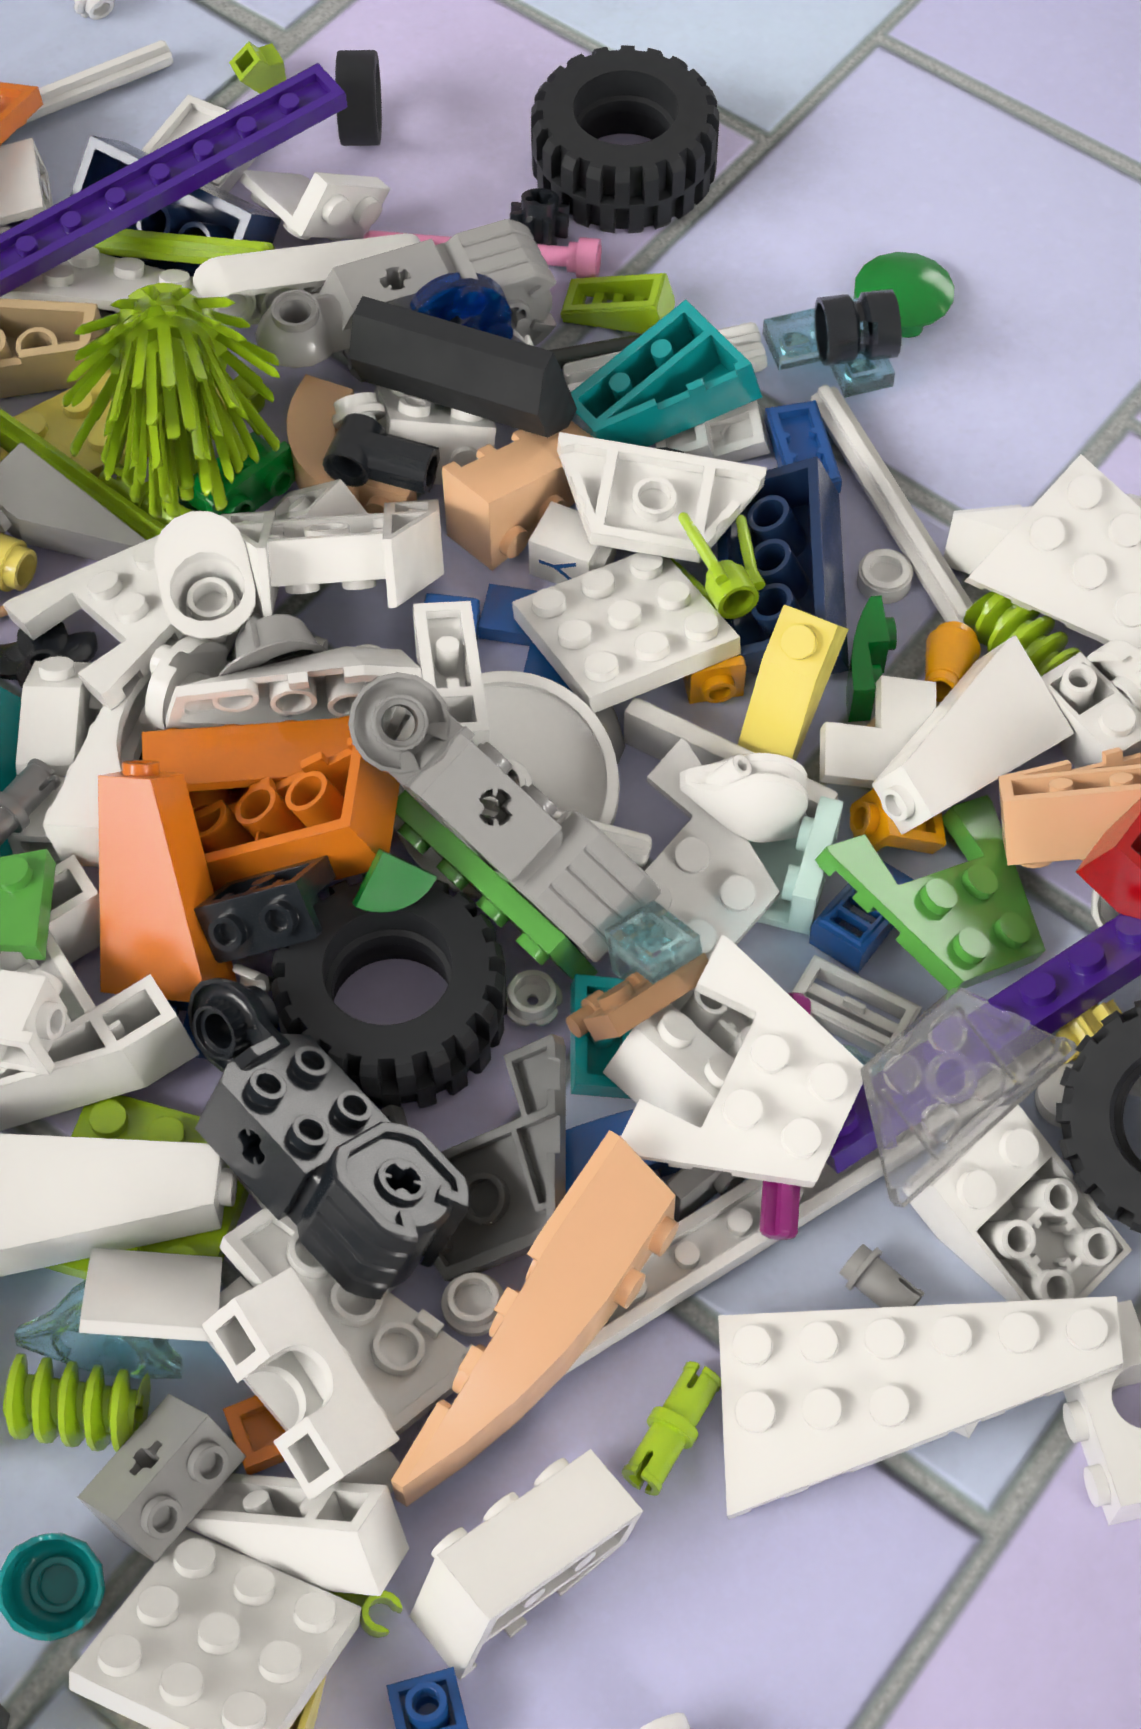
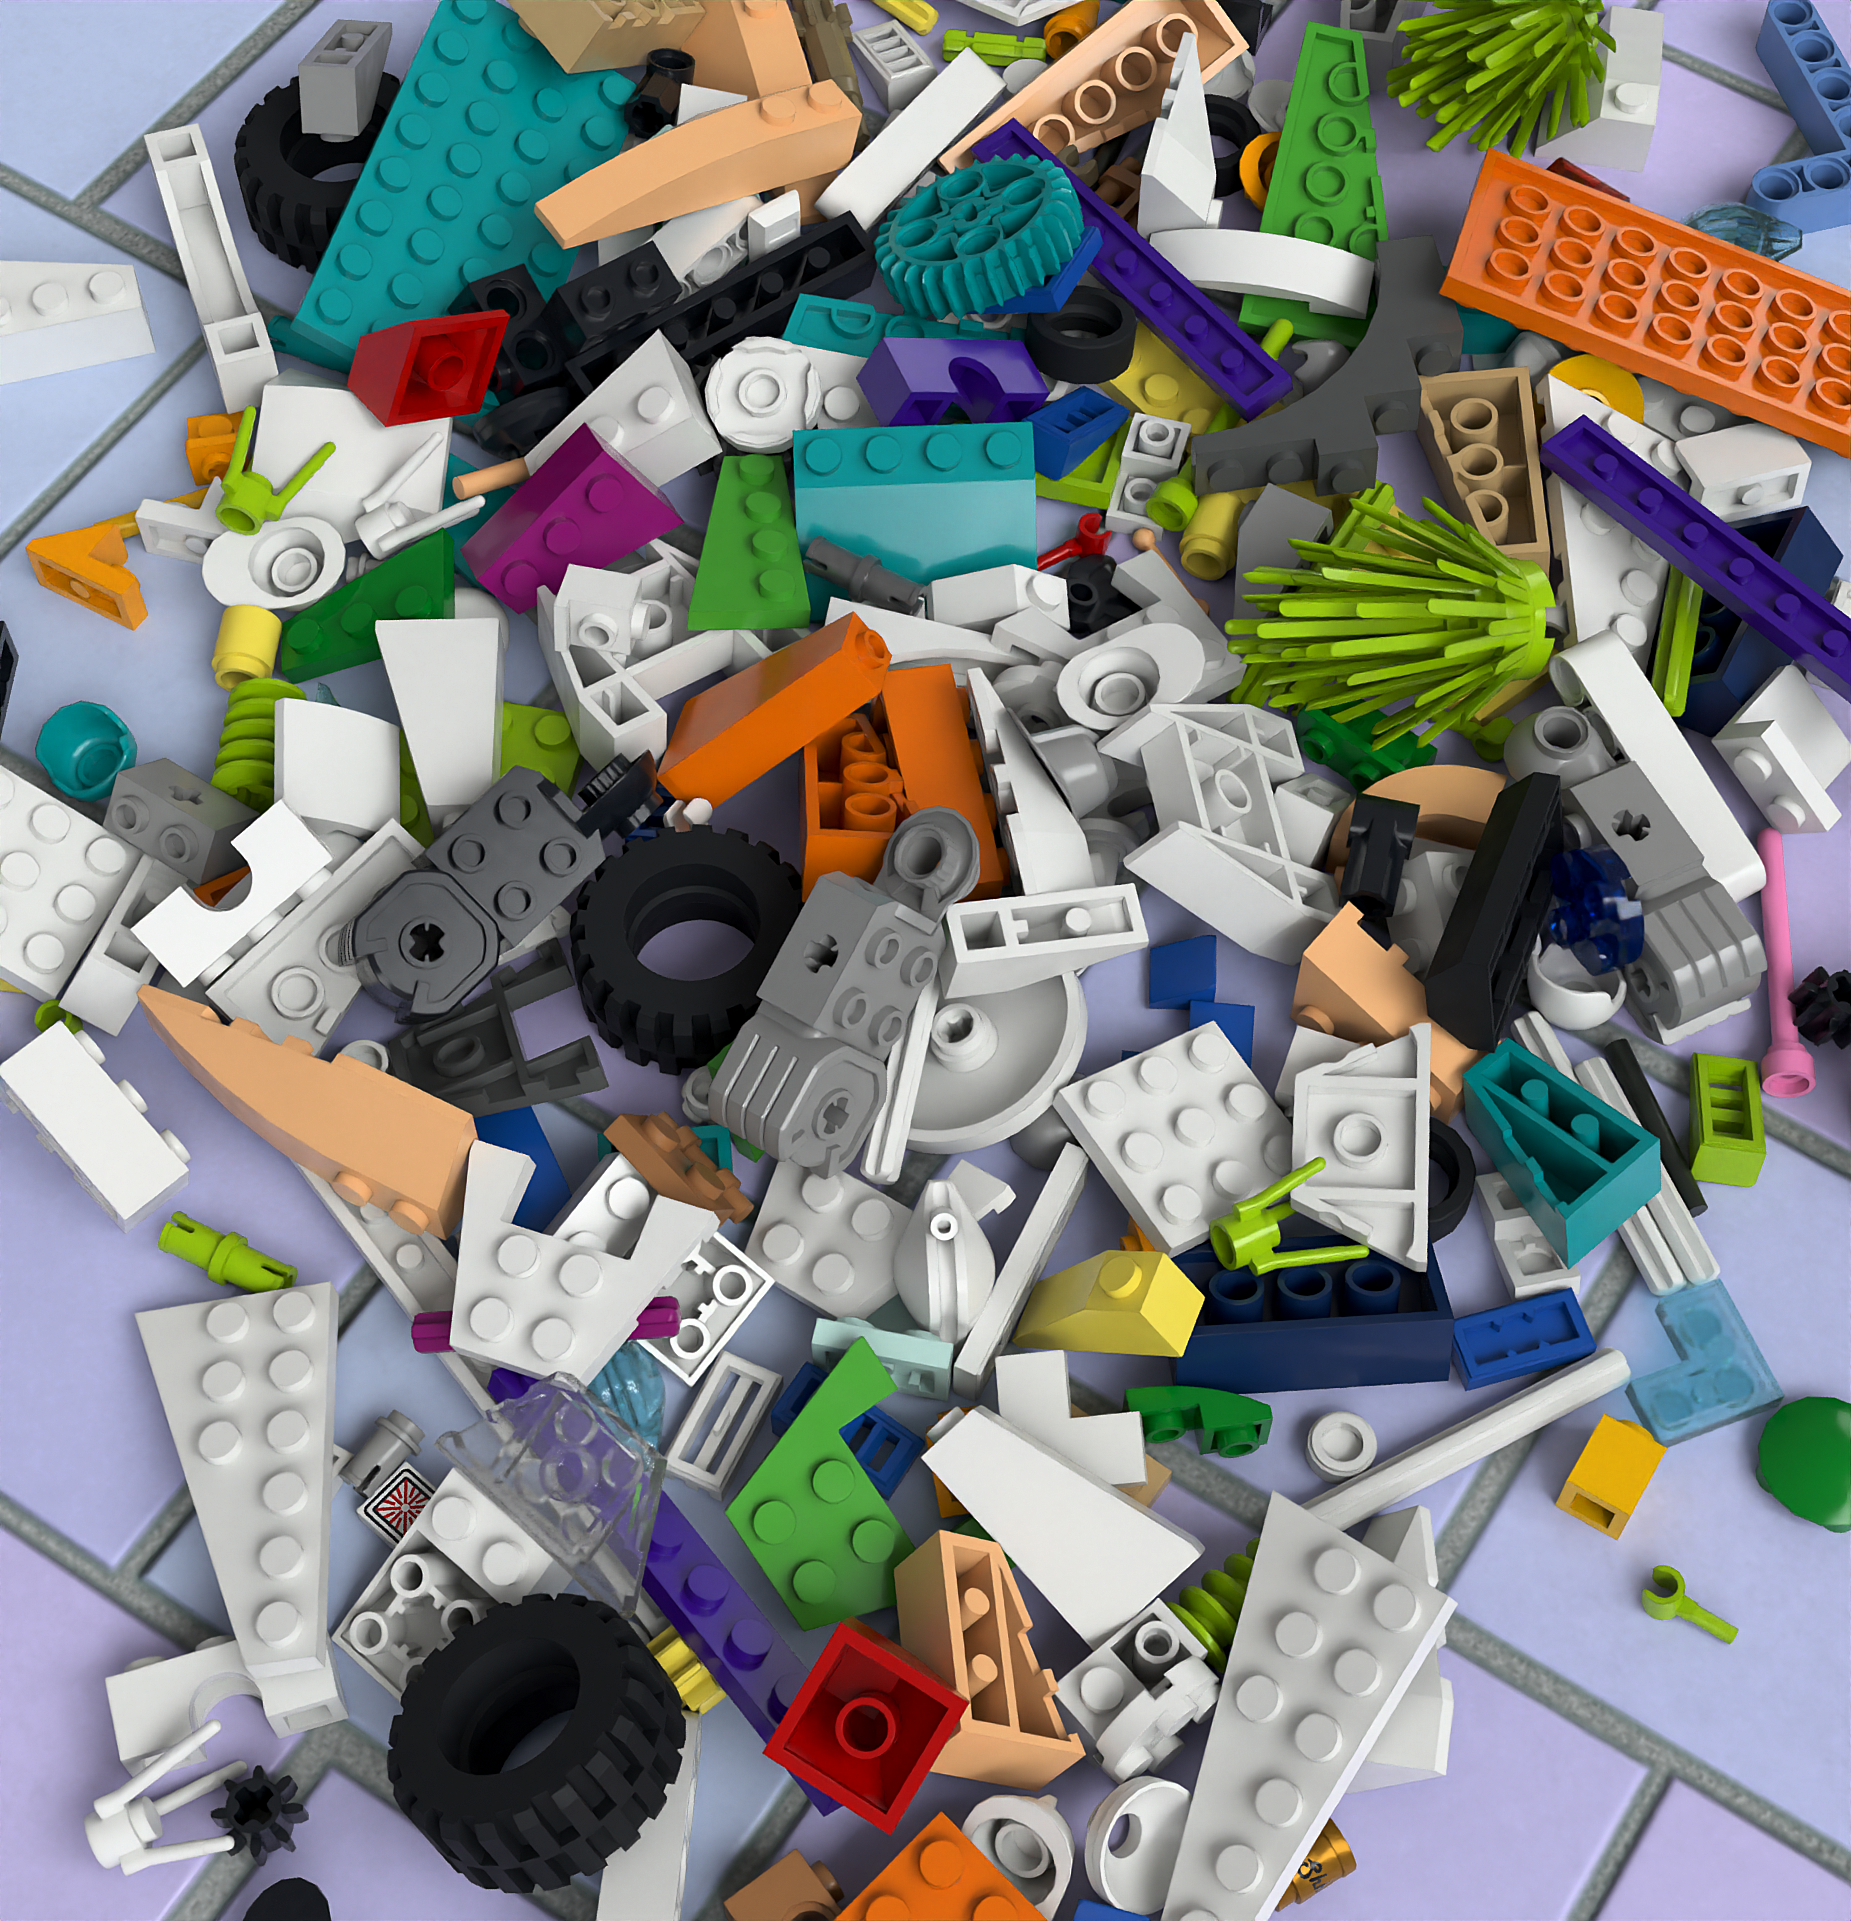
camera: 85 degrees right, 0 degrees up
black bracket [194,855,336,963] -> none
white plate [332,392,386,429] -> none
green tile [352,848,437,913] -> none
clear light blue bracket [604,900,703,984] -> none
black wheel [814,289,902,366] -> none
light orange cone [925,621,981,702] -> none
none -> tile [356,1461,437,1550]
none -> yellow brick [1555,1413,1667,1541]
none -> lime hand [1641,1565,1739,1645]

